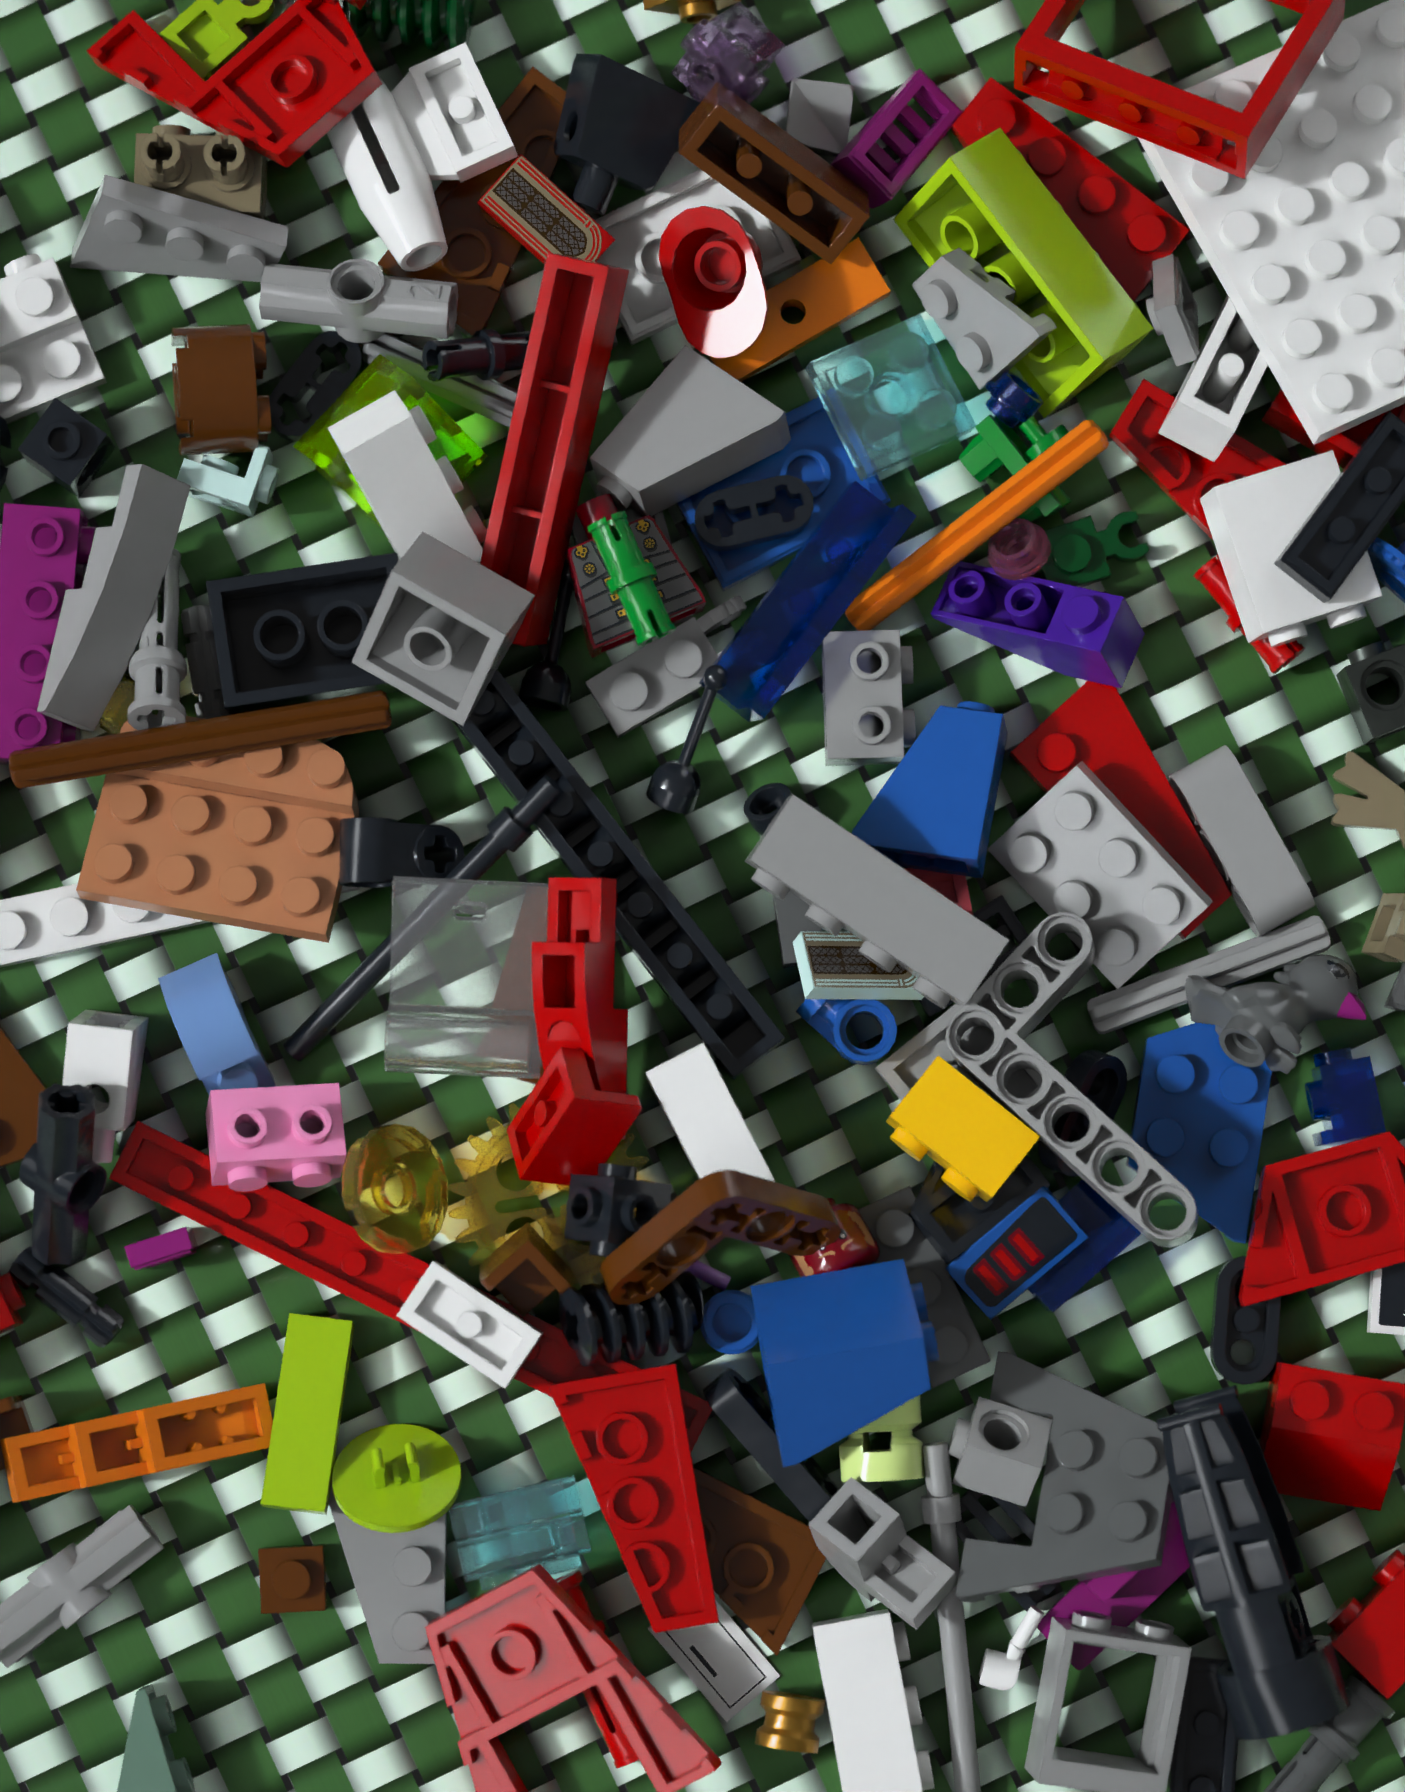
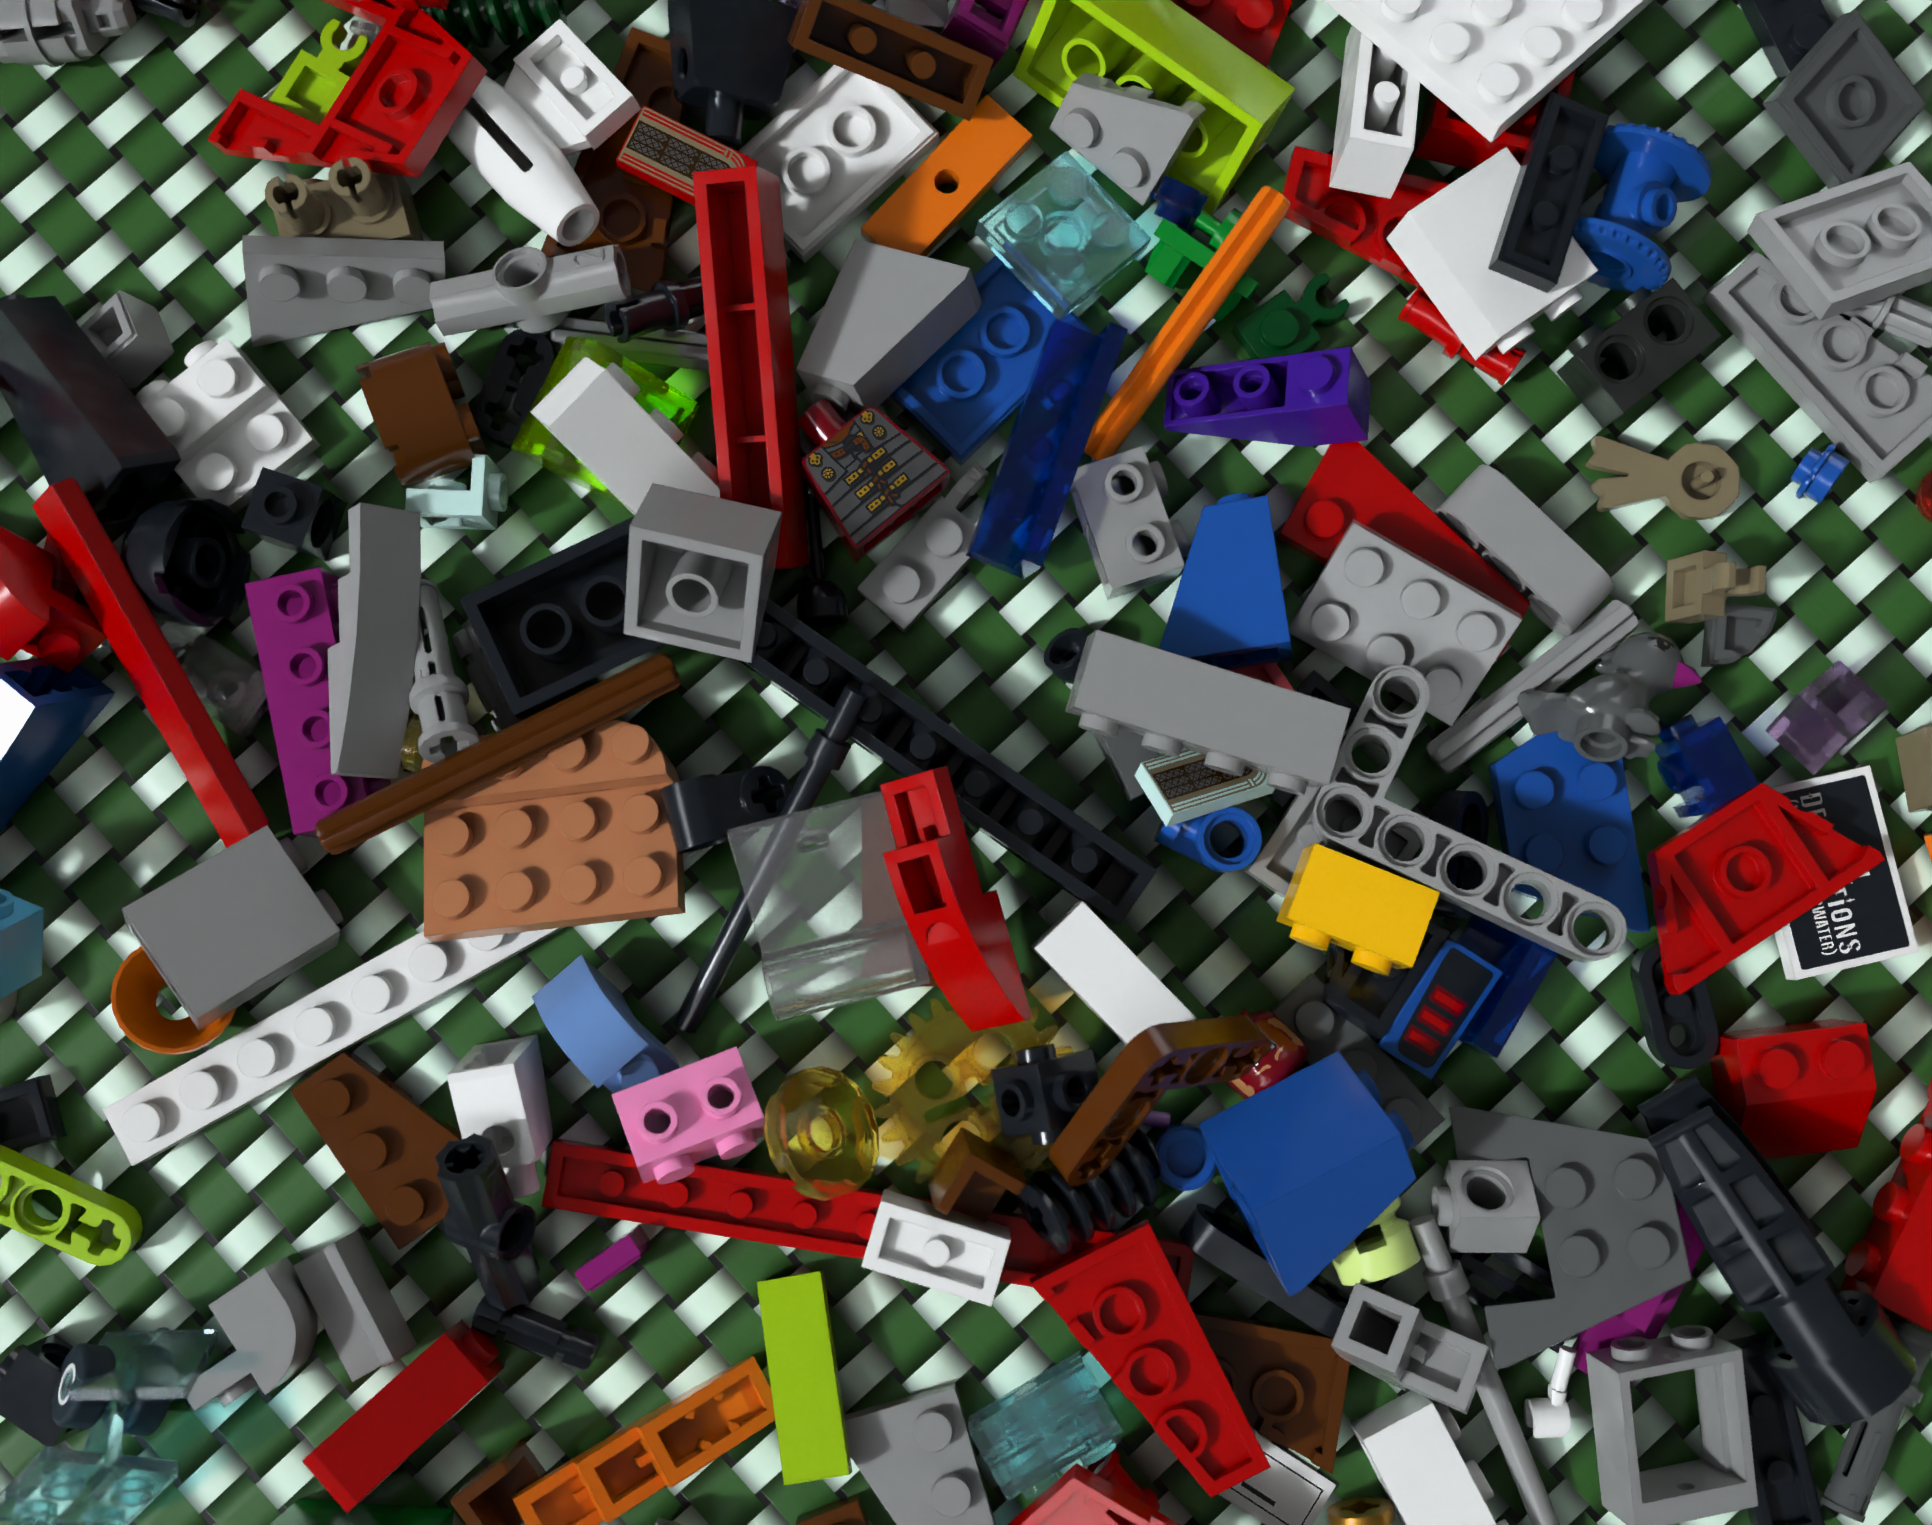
camera: 15 degrees left, 0 degrees up
lime piece [332,1424,462,1533] -> none
red panel [507,1047,642,1186] -> none
green pin [587,511,676,646] -> none
black hinge [646,665,729,813] -> none
red piece [658,206,768,359] -> none
black beam [695,475,814,551] -> none
clear pink plate [987,518,1051,580] -> none
light grey plate [1146,254,1199,367] -> none

